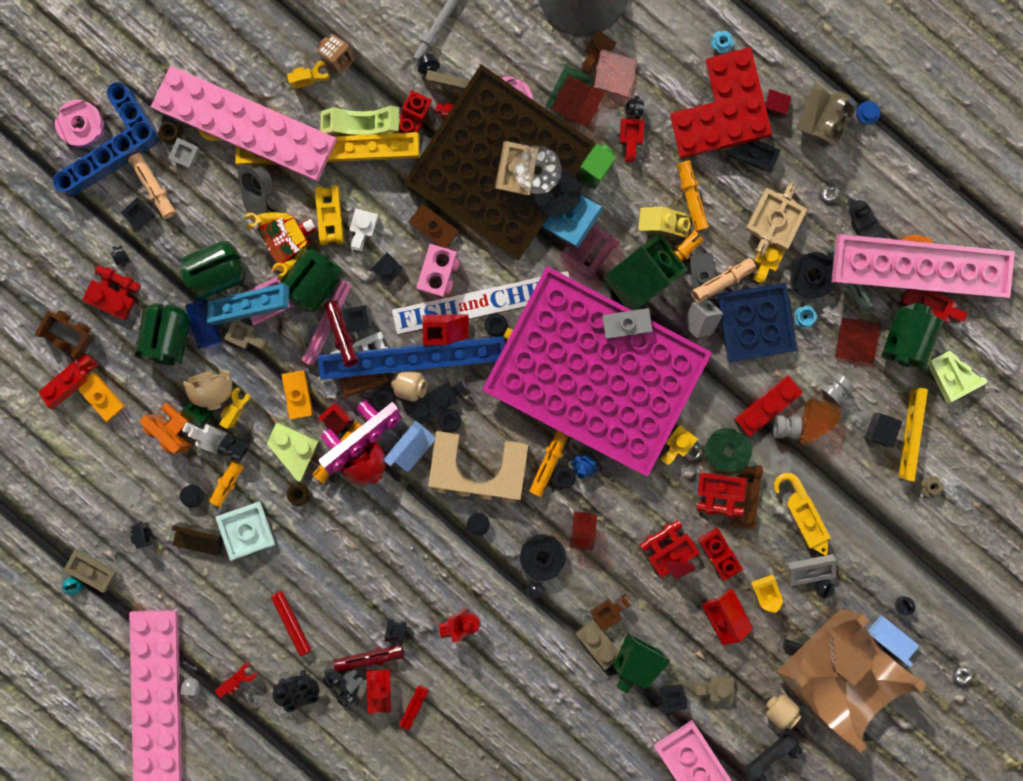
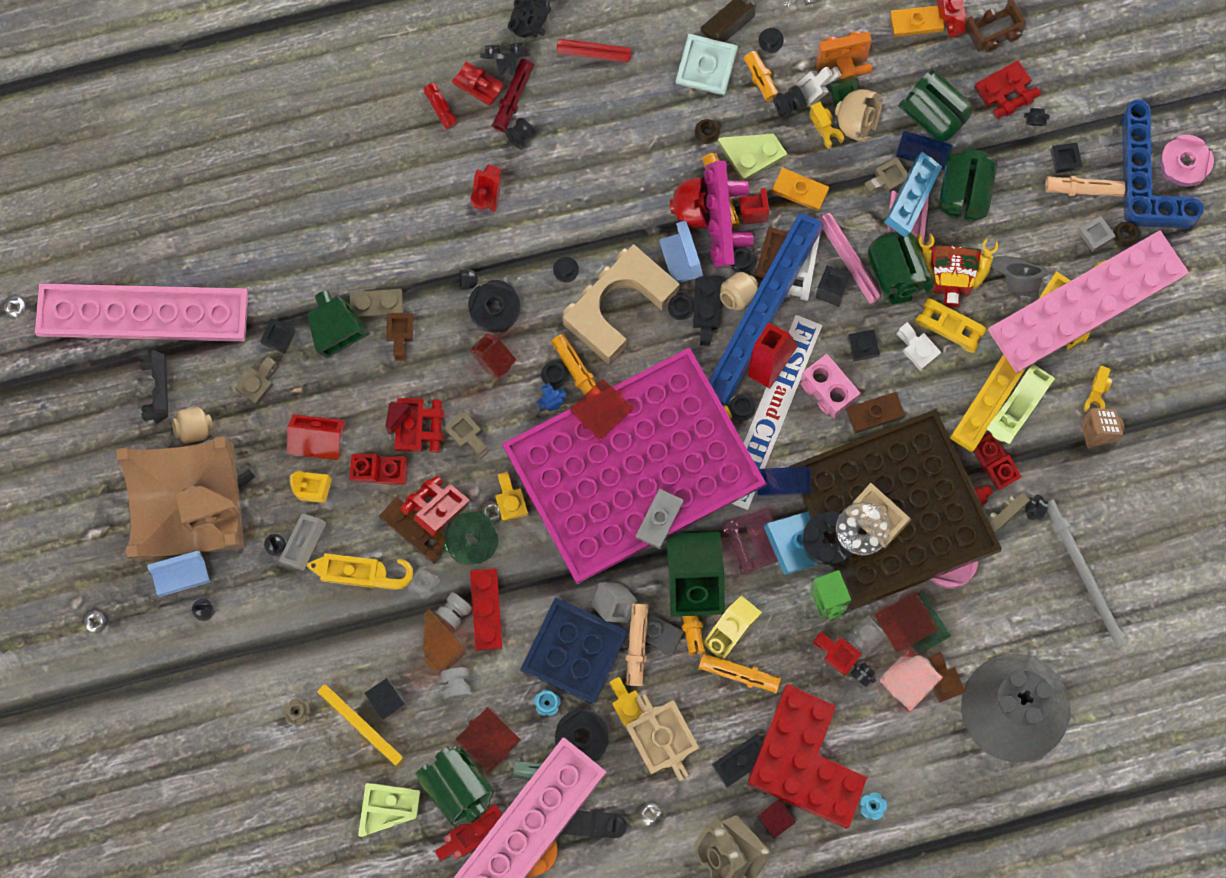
camera: 125 degrees right, 15 degrees down
dark red pin [324,300,359,367] -> none
none -> dark tan plate [444,411,488,459]
none -> clear red piece [570,378,634,441]
none -> clear blue tile [757,466,811,496]

